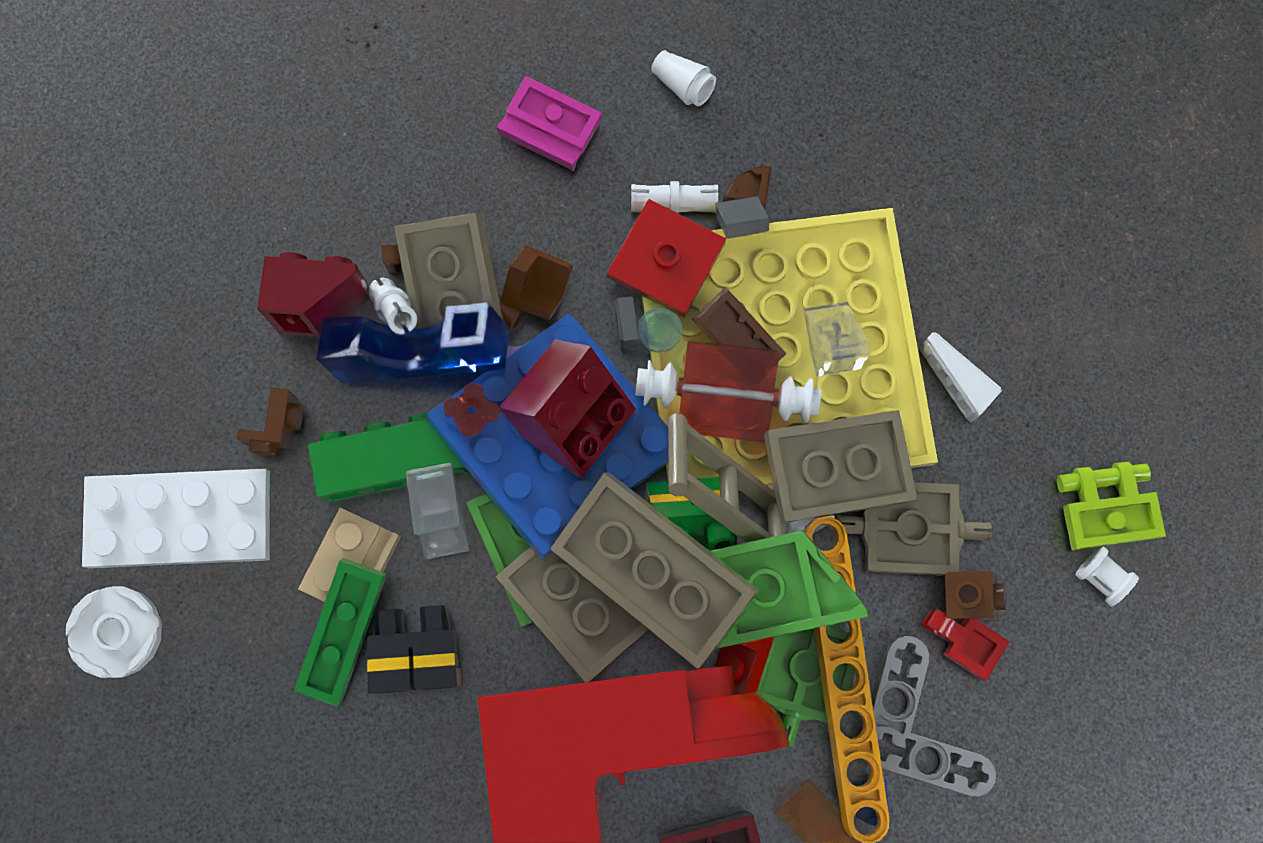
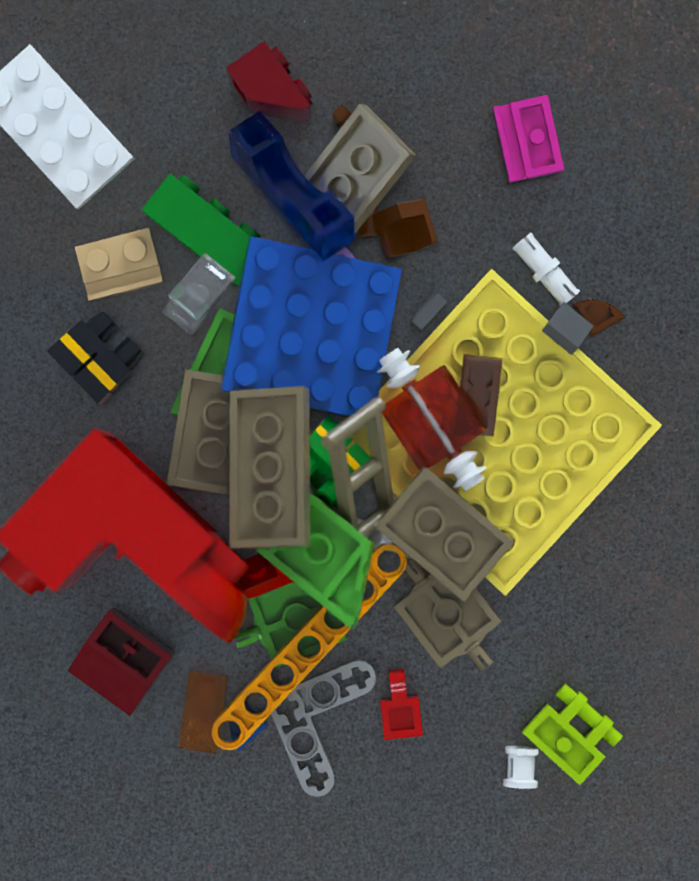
camera: 55 degrees right, 10 degrees up
reddish brown bracket [236,387,303,456] -> none
green plate [294,558,387,707] -> none
white pin [368,277,417,334] -> none
clear red plate [443,383,500,437] -> none
dark red slope [499,339,636,478] -> none
red plate [607,199,726,318] -> none
clear light blue plate [638,308,682,353] -> none
white cone [651,50,716,106] -> none
clear slope [804,302,870,376] -> none
white slope [919,332,1002,423] -> none
reddish brown bracket [945,571,1007,622] -> none

